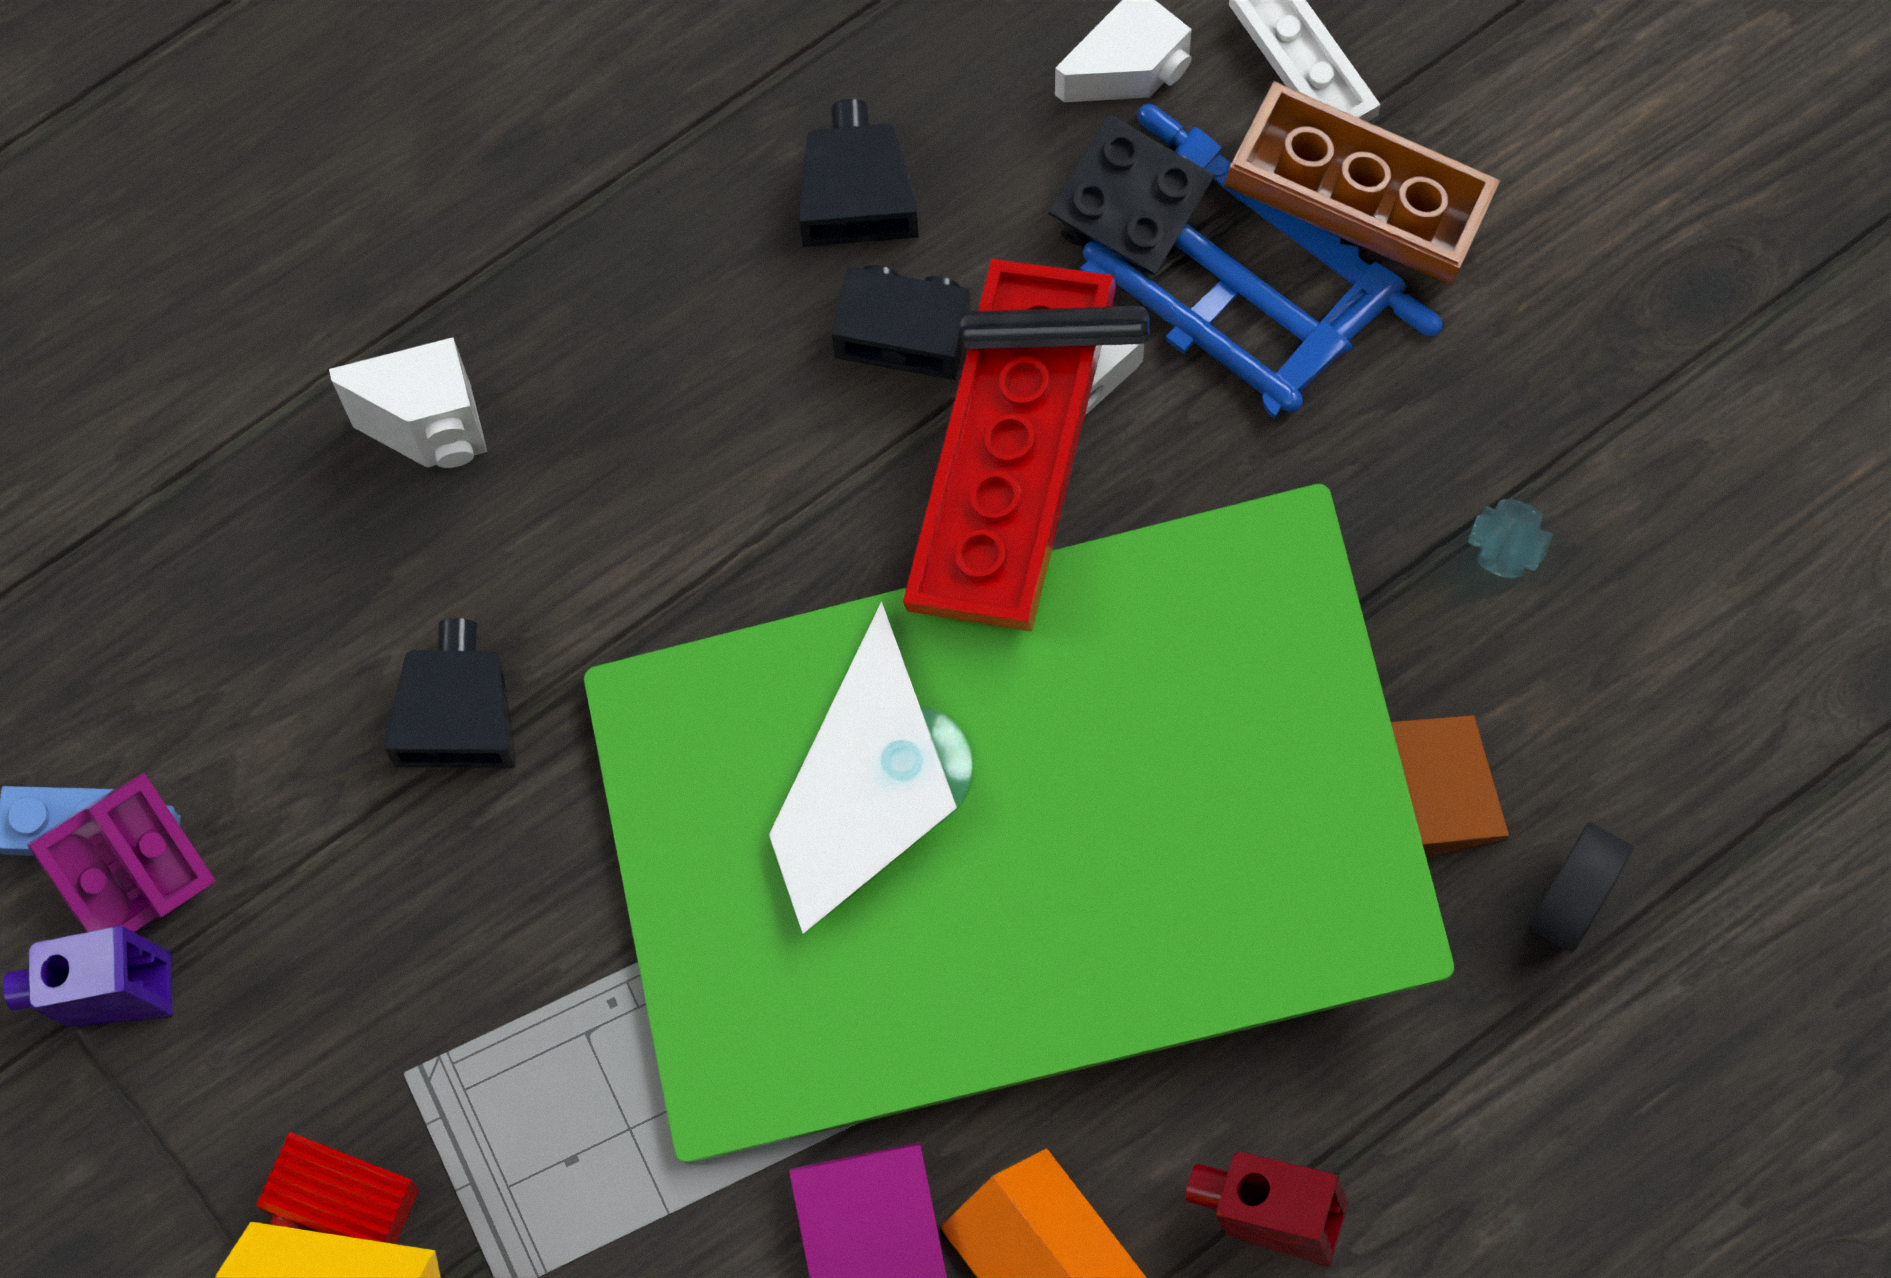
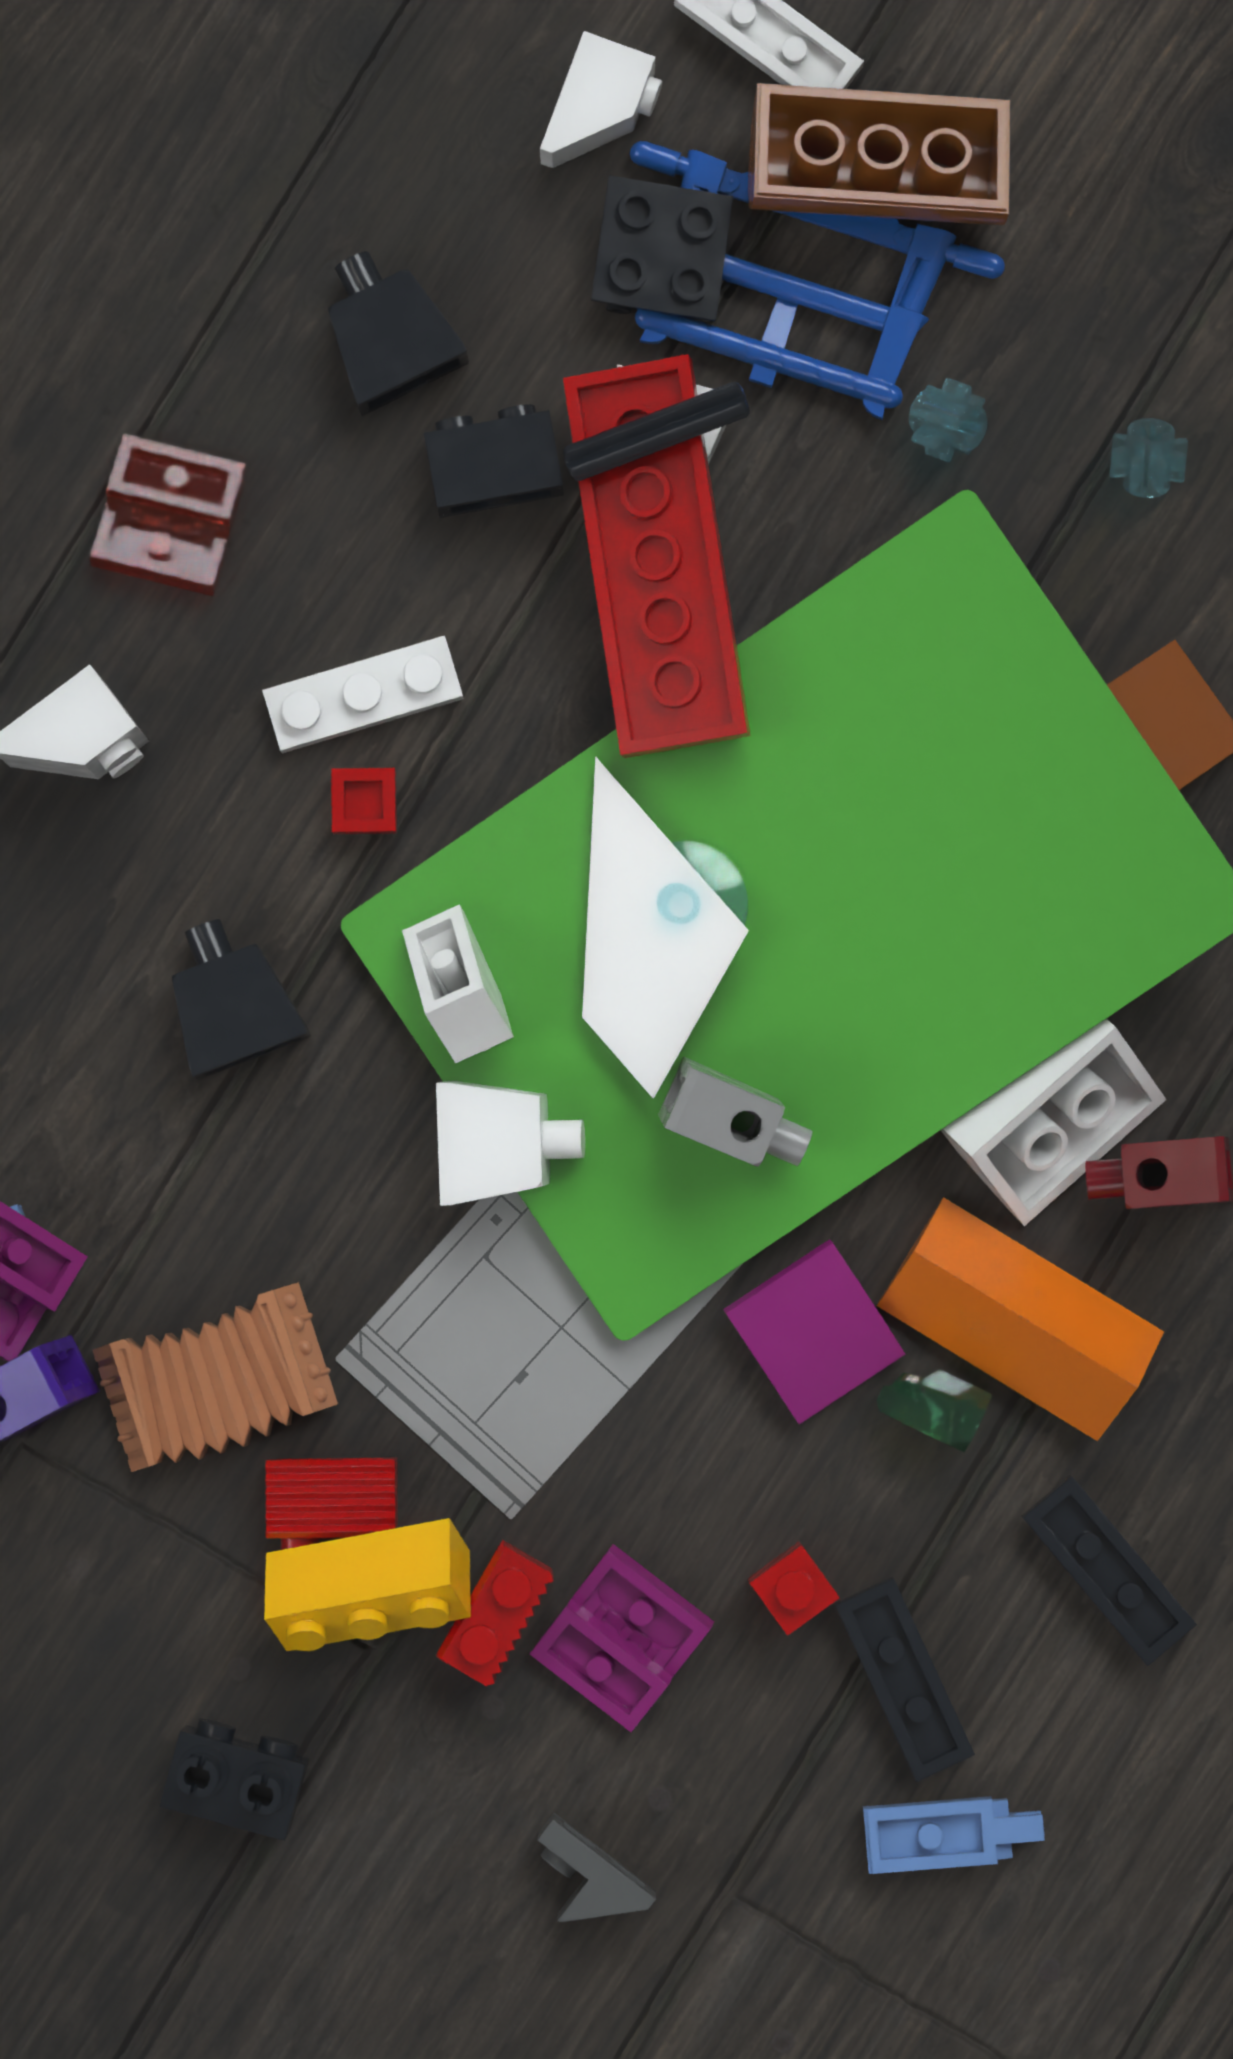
camera: 25 degrees left, 15 degrees up
none -> clear red slope [90,433,246,596]
none -> nougat piece [92,1282,338,1472]
none -> white plate [262,635,464,753]
none -> red plate [331,768,397,835]
none -> white slope [402,904,514,1063]
none -> white torso [436,1081,585,1206]
none -> light grey torso [658,1057,813,1167]
none -> clear light blue gear [909,378,988,462]
none -> white slope [941,1019,1167,1226]

